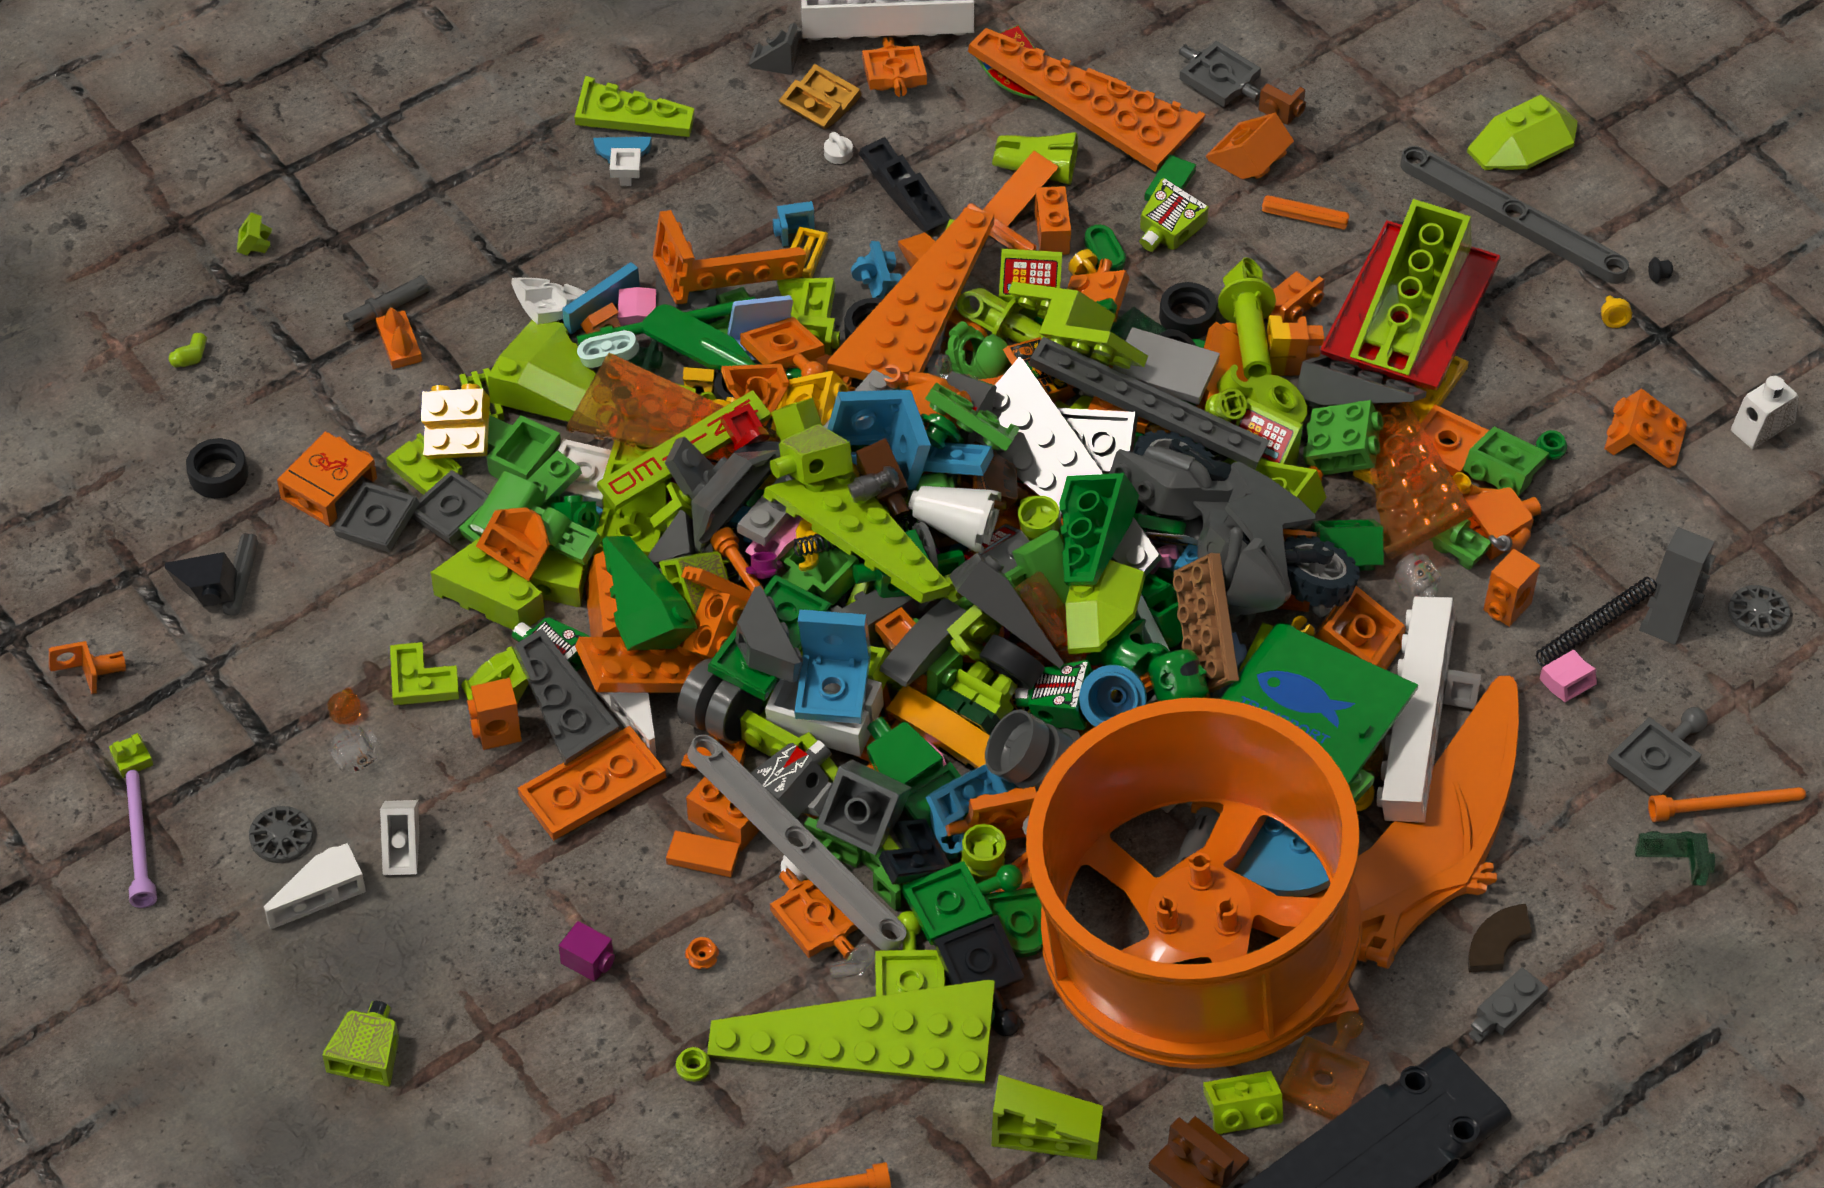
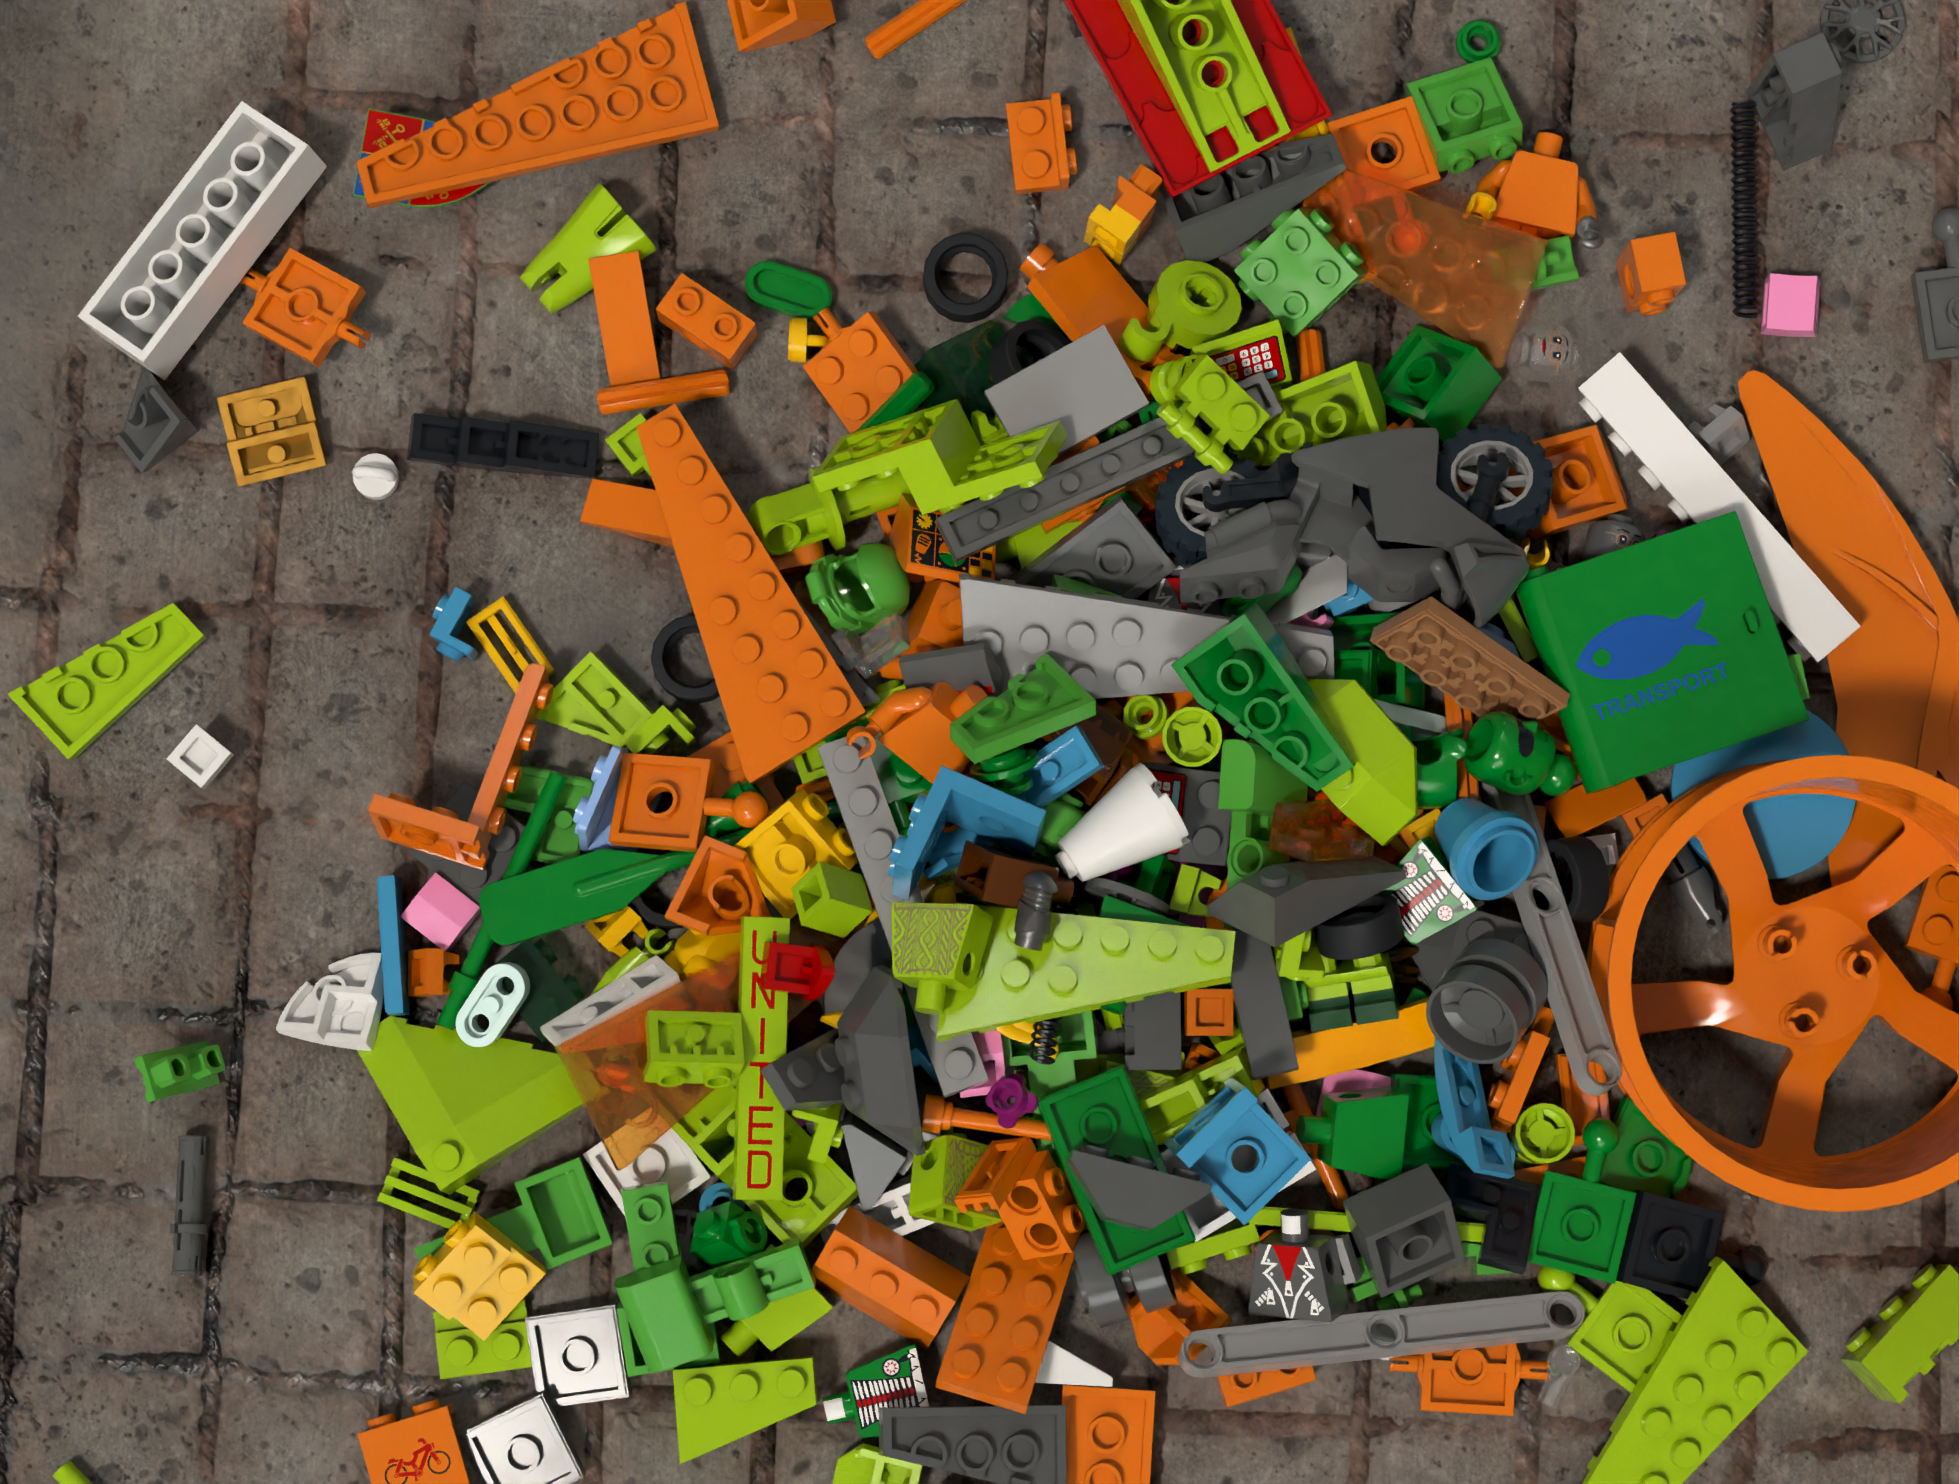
camera: 55 degrees left, 30 degrees up
orange tile [376,307,422,369] -> none
orange slope [476,507,550,581] -> none
dark azure tile [593,137,652,163] -> none
green wedge [602,536,698,651] -> none
orange tile [666,830,740,877] -> none
dark azure hips [851,241,902,299] -> none
slope [999,249,1062,318] -> none
torso [1139,178,1209,252] -> none
green tile [1144,155,1196,201] -> none
lime piece [1218,257,1276,379] -> none
none -> bright green hips [134,1040,225,1103]
none -> lime bracket [643,1010,745,1088]
none -> lime plate [1156,355,1270,475]

